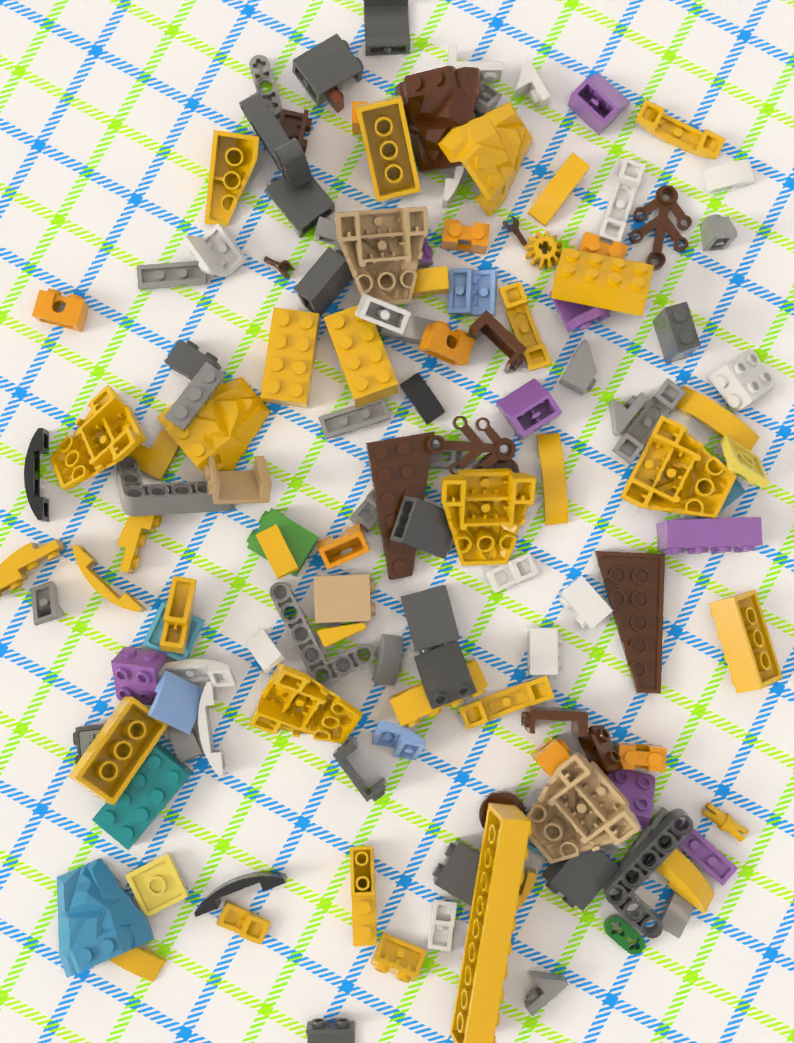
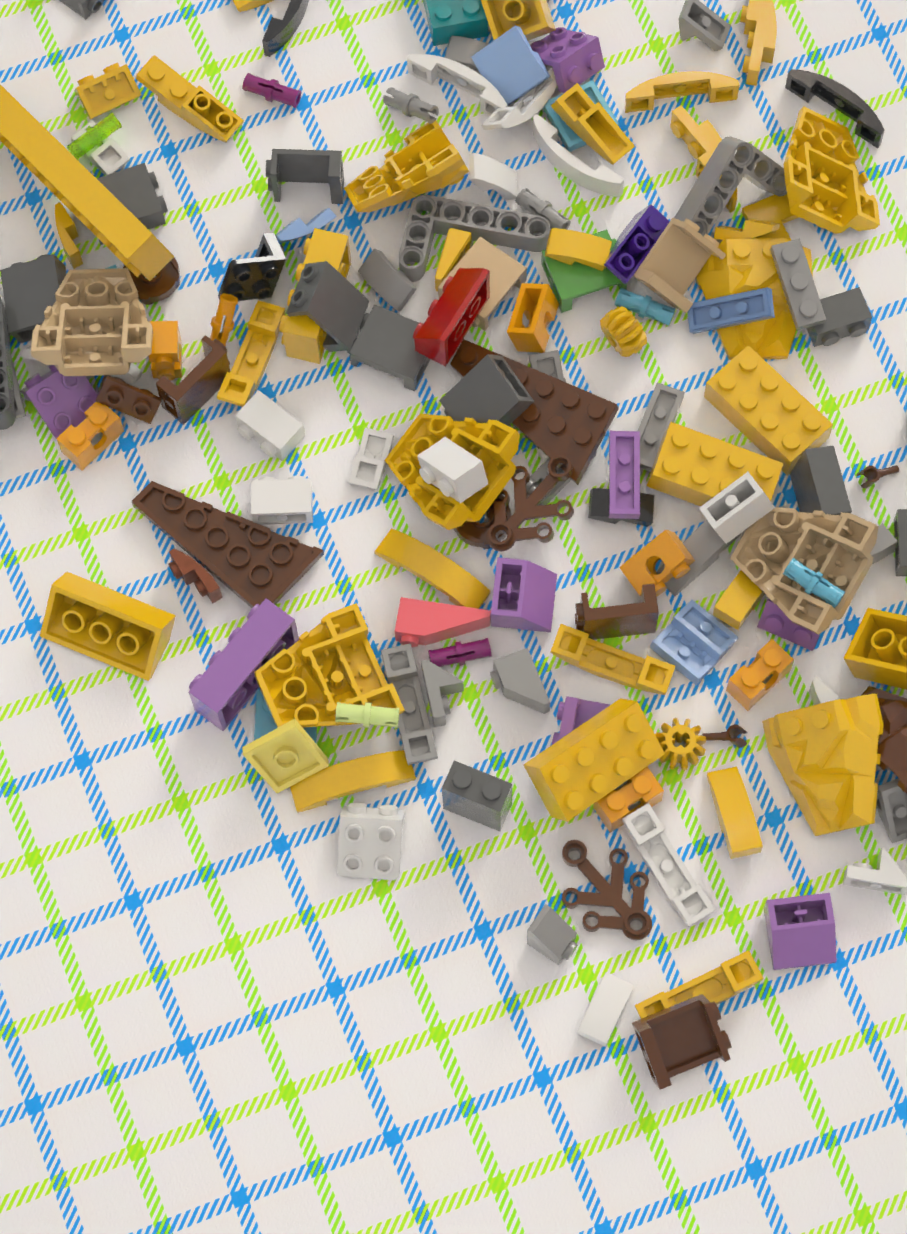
camera: 135 degrees right, 15 degrees down
none -> clear neon green pin [66,112,122,160]
none -> copper slope [168,549,223,604]
none -> light orange pin [210,294,238,347]
none -> black bracket [218,233,286,302]
none -> magenta pin [242,73,302,108]
none -> yellowish green pin [335,702,400,728]
none -> light grey pin [383,87,439,123]
none -> coral slope [395,597,491,647]
none -> red slope [413,268,490,367]
none -> white brick [417,437,488,503]
none -> magenta pin [428,638,492,667]
none -> light grey pin [515,188,571,229]
none -> white slope [532,114,624,197]
none -> yellow gear [600,306,647,357]
none -> dark purple slope [604,204,670,284]
none -> medium lavender plate [609,430,640,519]
none -> medium azure pin [615,288,676,326]
none -> reddish brown panel [632,994,732,1090]
none -> medium blue tile [687,287,775,334]
none -> yellow slope [714,219,780,240]
none -> medium azure pin [783,558,846,609]

